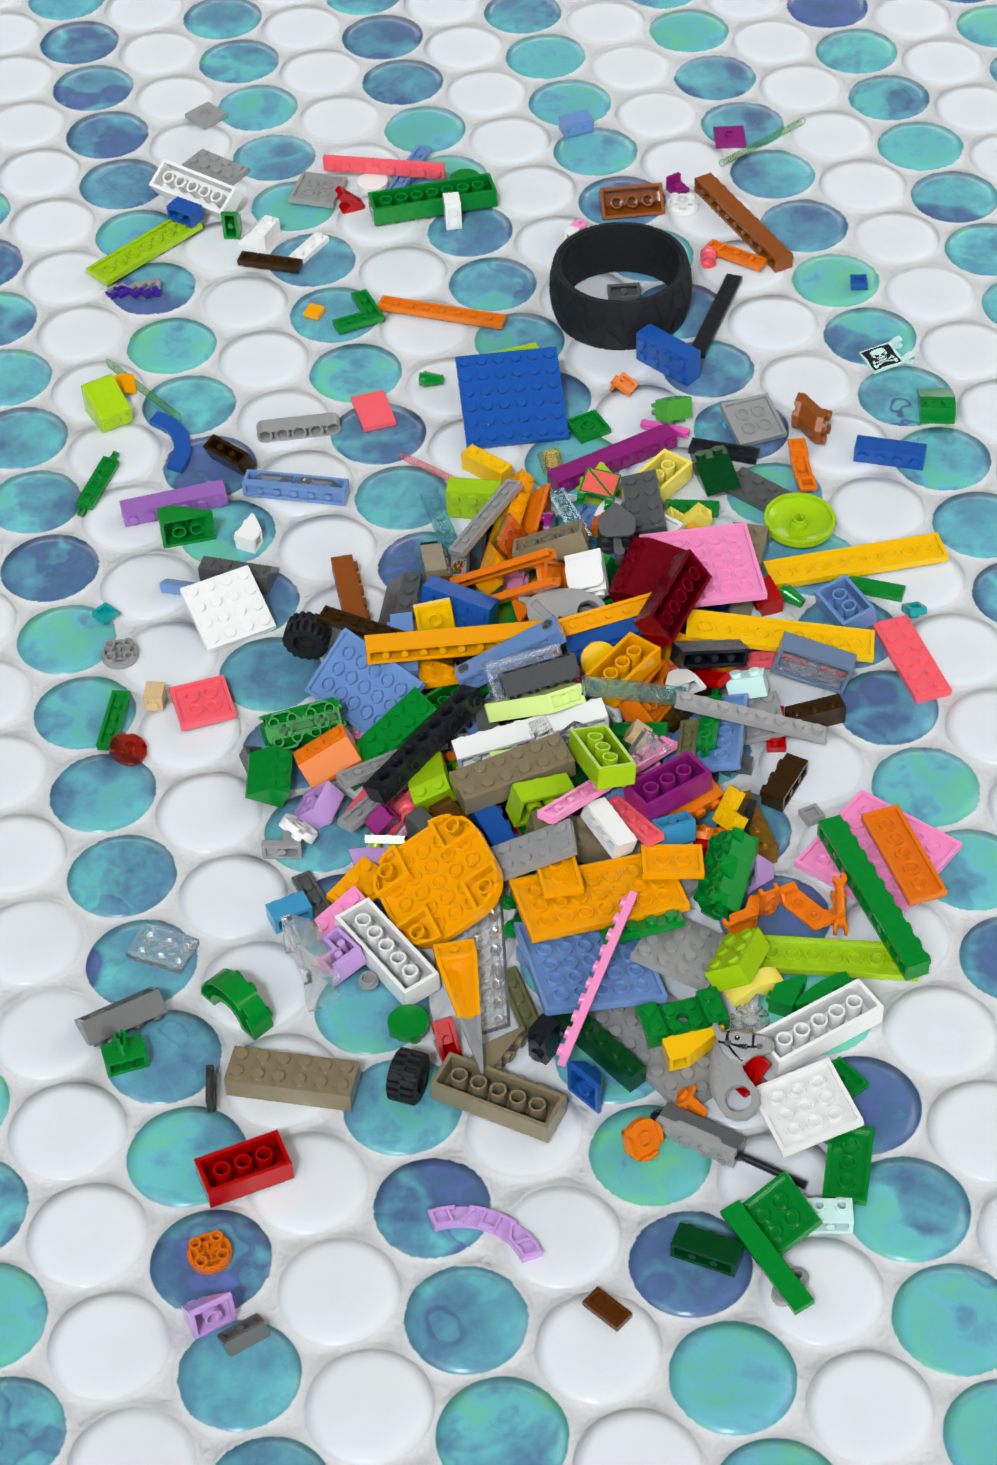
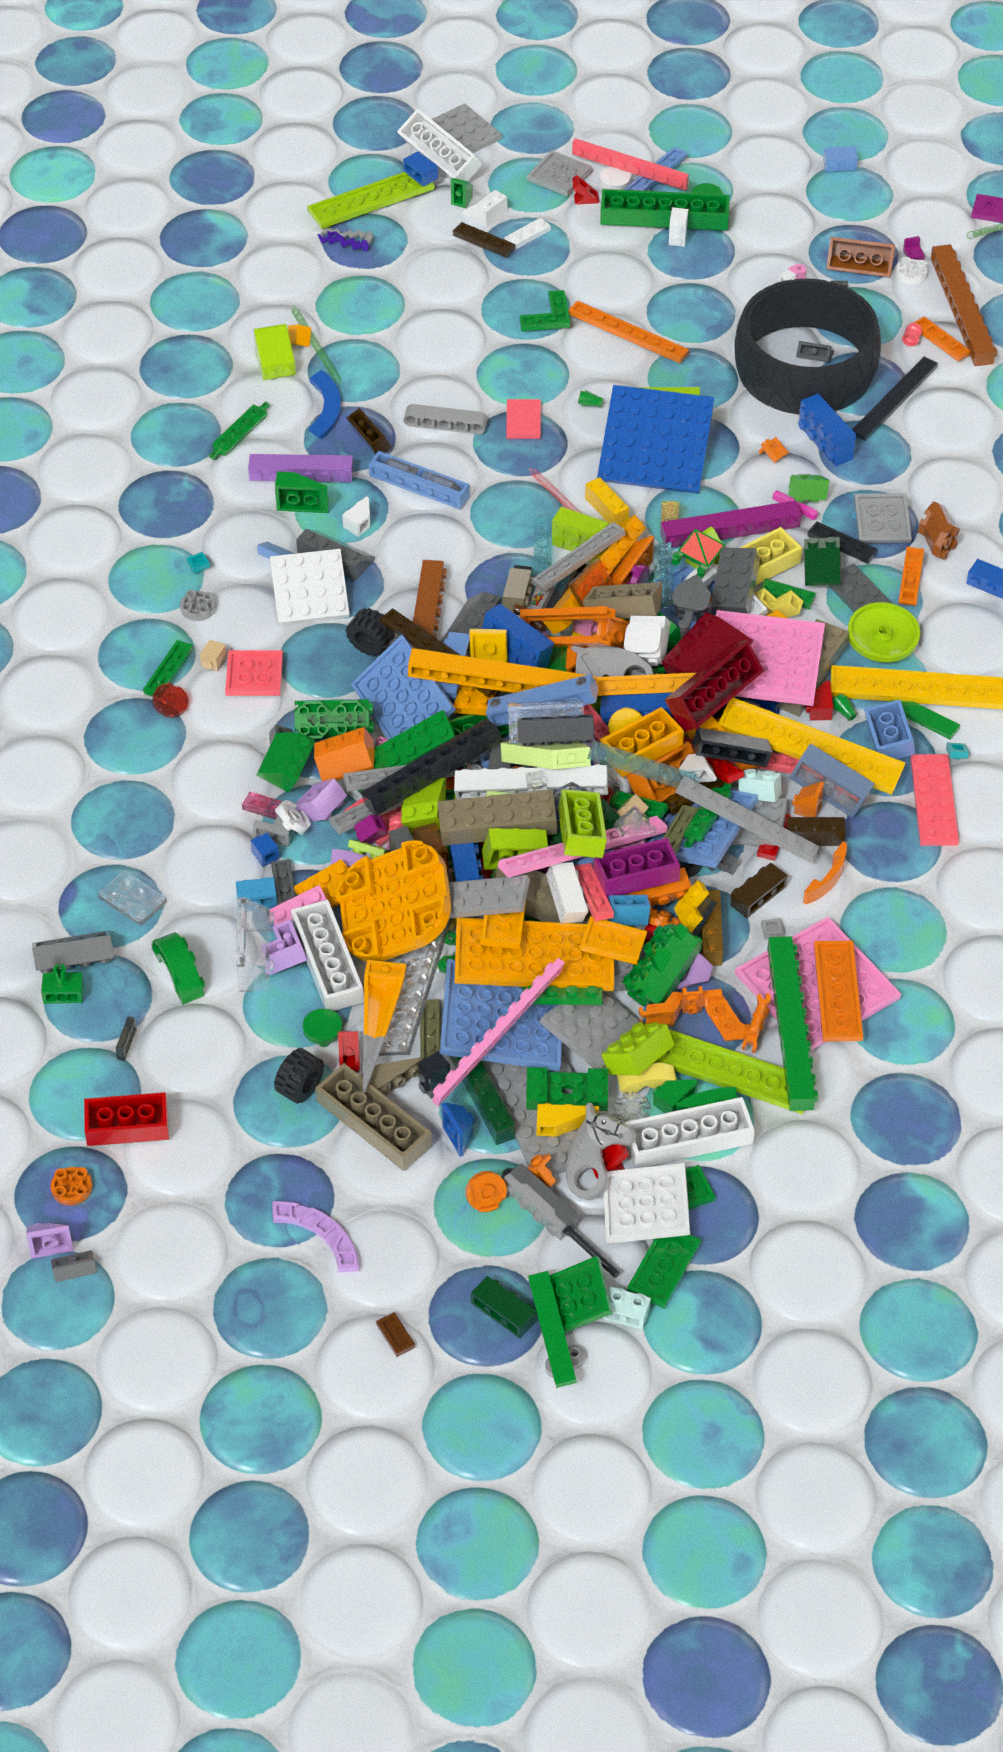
camera: 15 degrees right, 5 degrees up
light grey plate [185,102,227,130] -> none
dark tan brick [224,1046,361,1112] -> none
light orange tile [303,303,326,320] -> none
light grey plate [358,971,379,991] -> none
green tile [567,409,611,444] -> none
none -> clear pink plate [242,791,283,820]
none -> blue brick [251,833,279,867]
none -> orange slope [792,782,824,817]
none -> orange slope [803,841,847,905]

